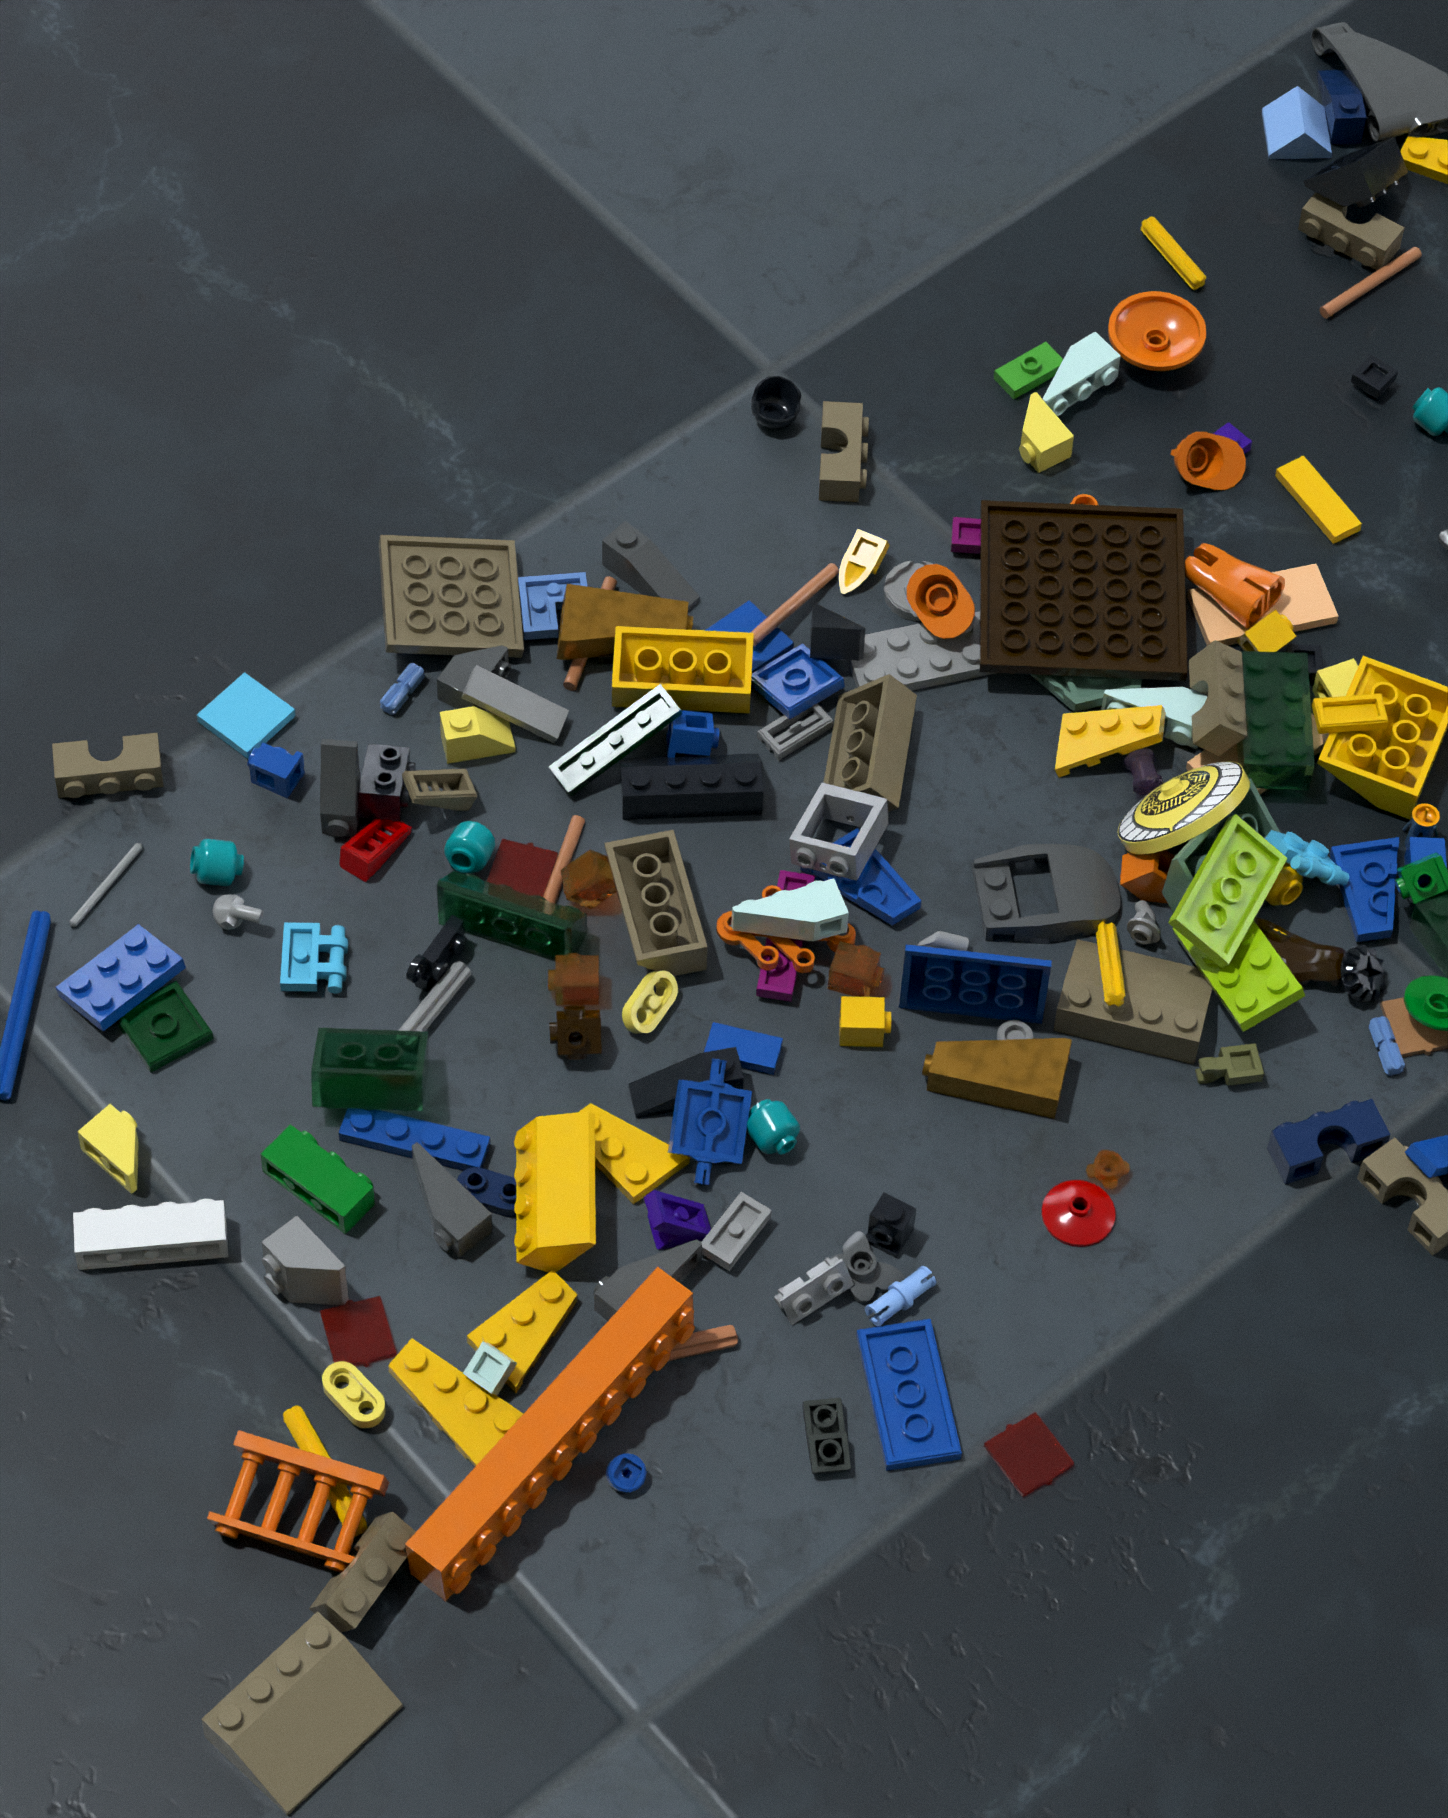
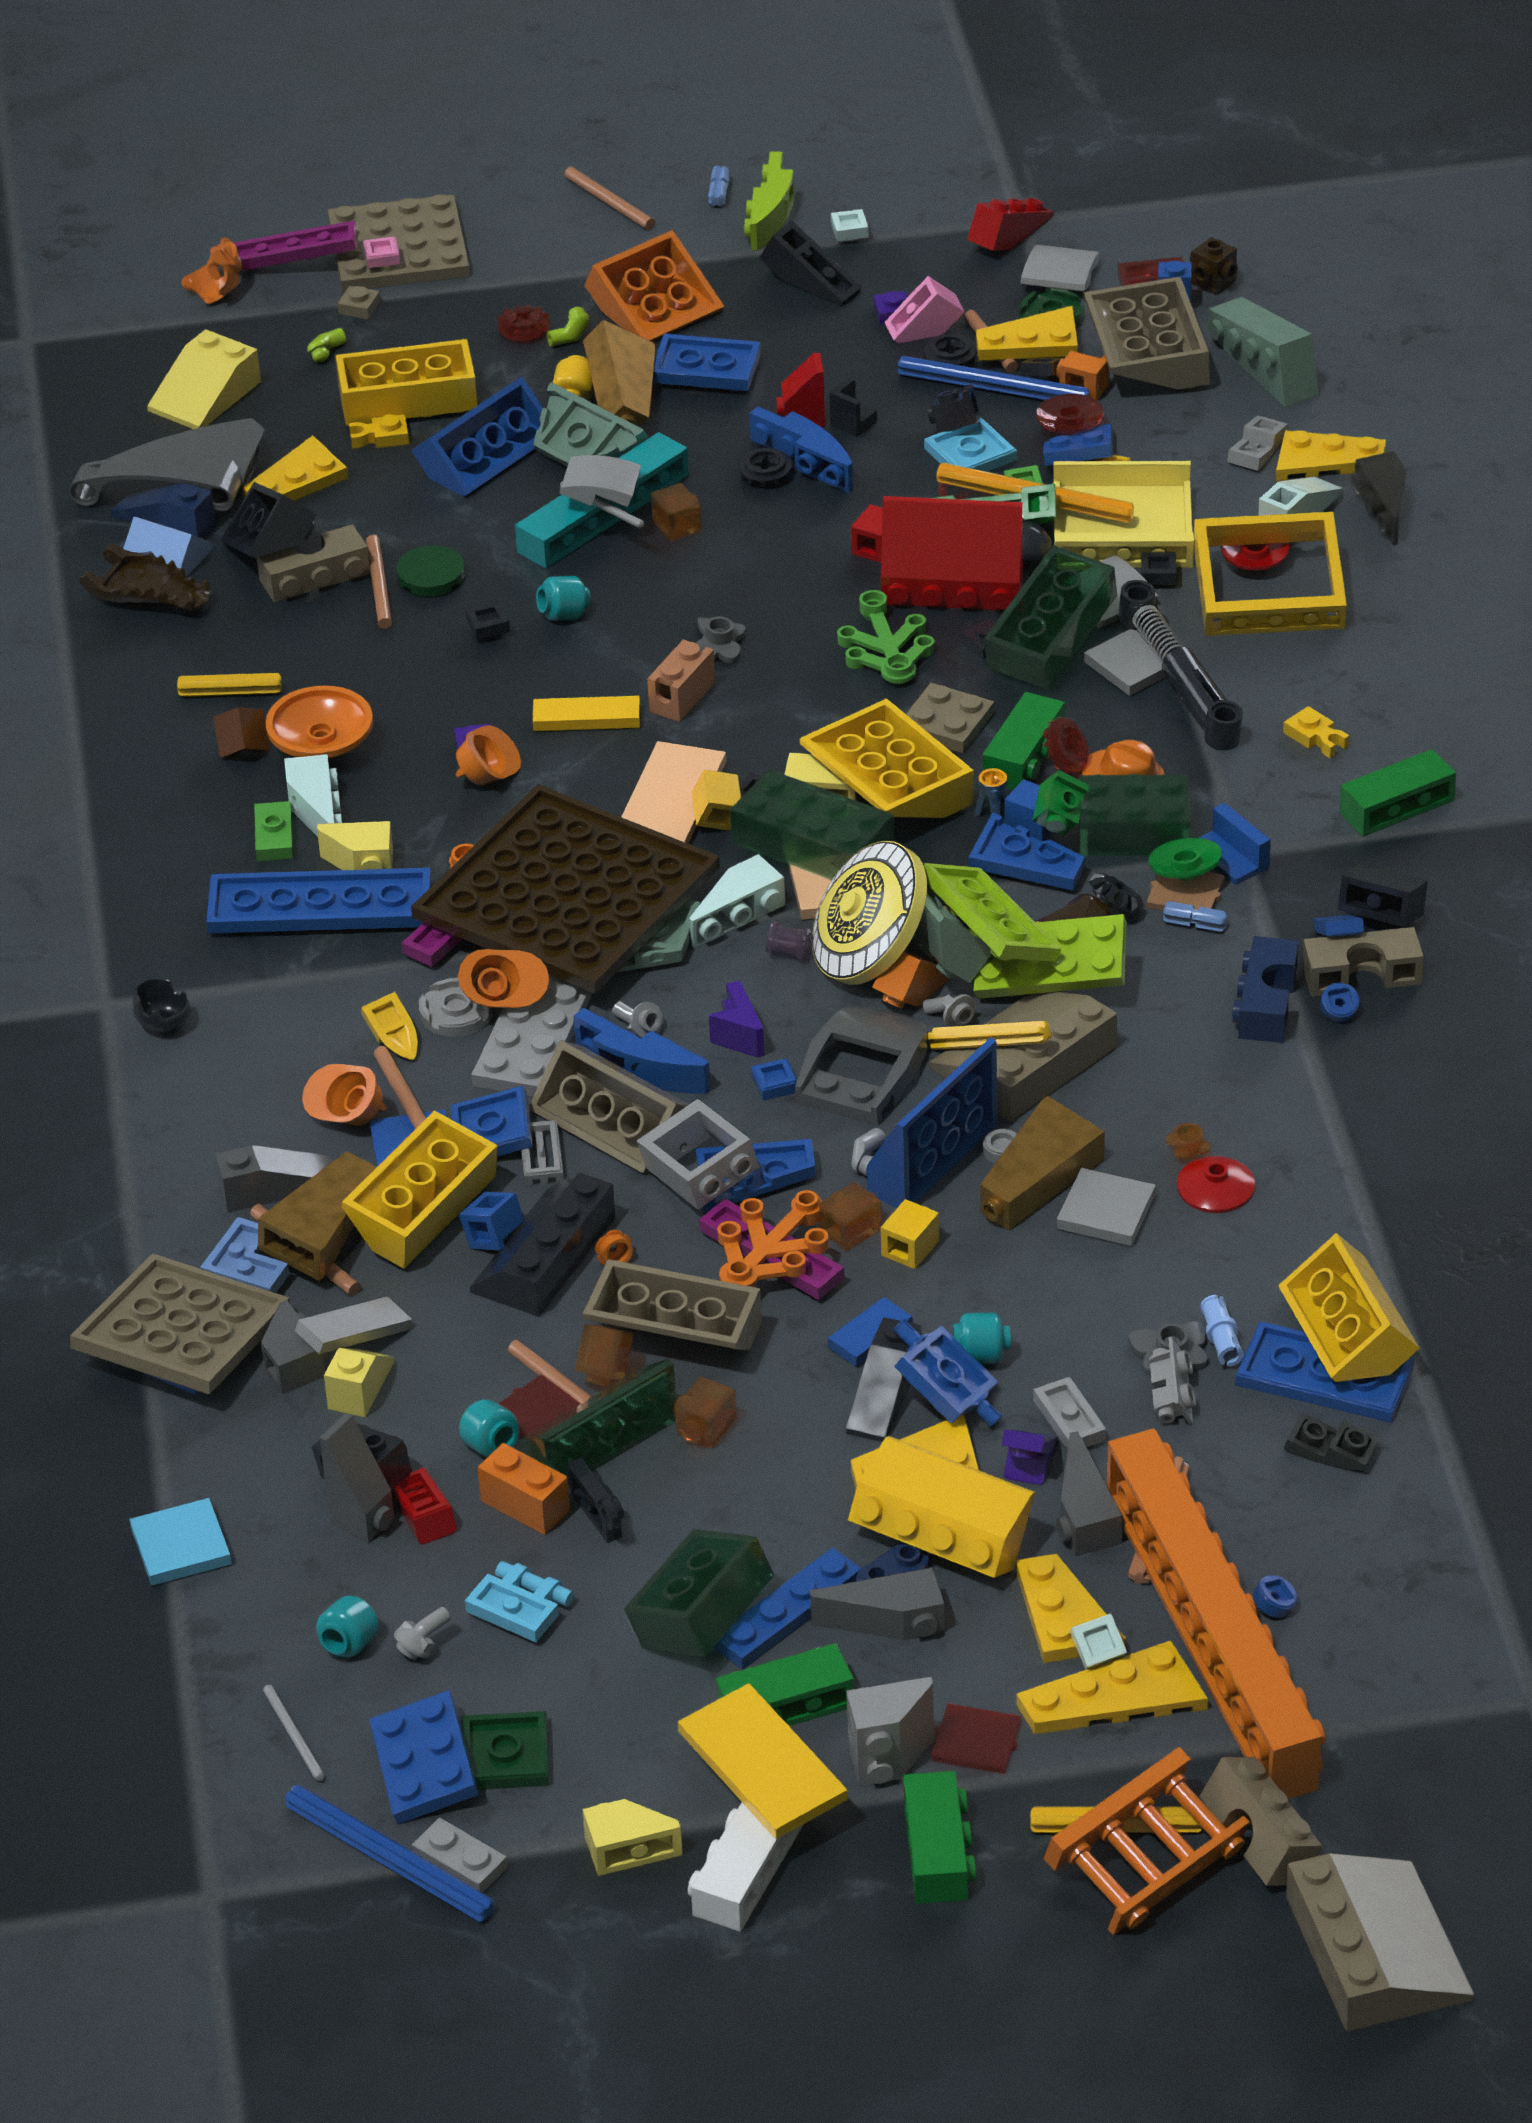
camera: 55 degrees left, 15 degrees down
dark tan arch [52,733,164,798] -> none
blue brick [247,743,305,799] -> none
light yellow plate [322,1361,385,1428] -> none
medium blue piece [380,663,425,715] -> none
light grey axle [395,961,471,1048] -> none
dark tan slope [402,769,477,811] -> none
plate [548,684,683,796] -> none
dark brown brick [549,1005,602,1060] -> none
light yellow plate [622,971,678,1034] -> none
light aqua slope [731,878,849,942] -> none
black slope [810,604,866,661] -> none
dark tan arch [819,401,869,502] -> none
black brick [866,1192,916,1258] -> none
clear red piece [984,1412,1074,1497] -> none
yellow wing [1055,705,1166,778] -> none
orange piece [1185,543,1285,629] -> none
dark tan arch [1189,640,1247,756] -> none
olive plate [1195,1043,1264,1086] -> none
medium azure plate [1265,830,1349,886] -> none
yellow tile [1312,693,1388,734] -> none
none -> dark brown animal [79,544,211,612]
none -> blue plate [206,868,431,933]
none -> reddish brown panel [213,707,269,758]
none -> orange piece [302,1064,387,1126]
none -> dark green tile [396,545,465,597]
none -> light grey plate [412,1817,508,1893]
none -> orange brick [477,1443,570,1535]
none -> blue slope [573,1008,711,1094]
none -> orange plate [595,1230,633,1265]
none -> light grey plate [612,1001,664,1038]
none -> nougat brick [647,639,715,722]
none -> yellow tile [678,1683,848,1839]
none -> dark purple slope [709,980,765,1058]
none -> blue tile [751,1058,797,1101]
none -> green brick [903,1771,976,1904]
none -> light grey tile [1057,1168,1156,1246]
none -> yellow slope [1278,1233,1420,1382]
none -> blue tile [1320,983,1359,1023]

